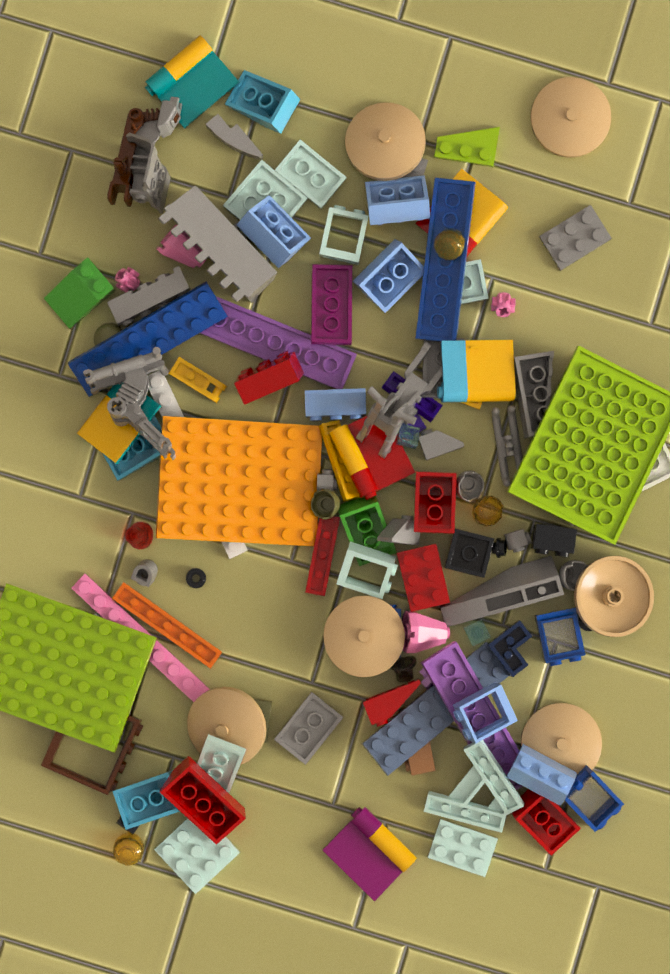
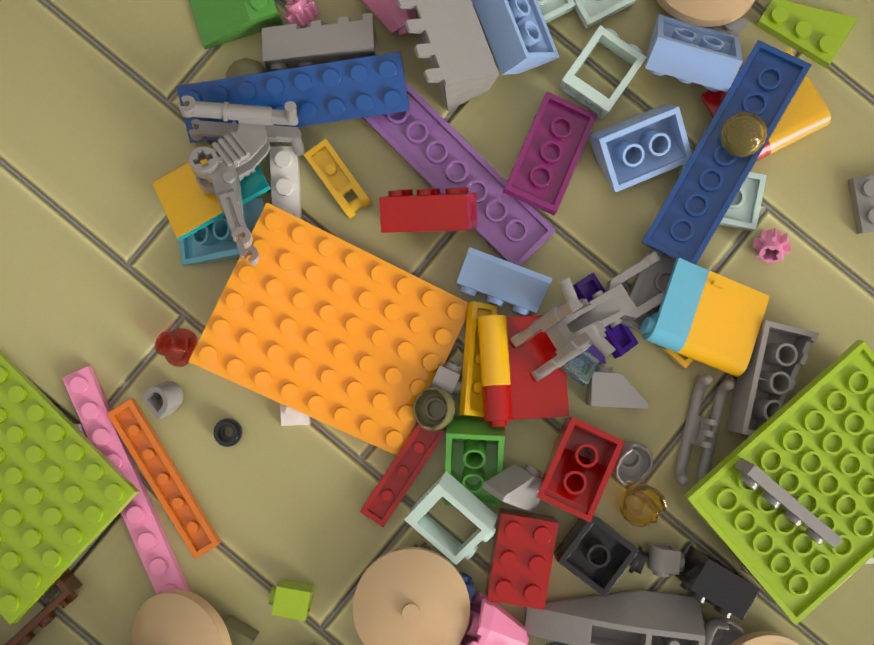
camera: 25 degrees right, 0 degrees up
none -> lime brick [269,579,315,621]
none -> light grey plate [734,458,842,548]

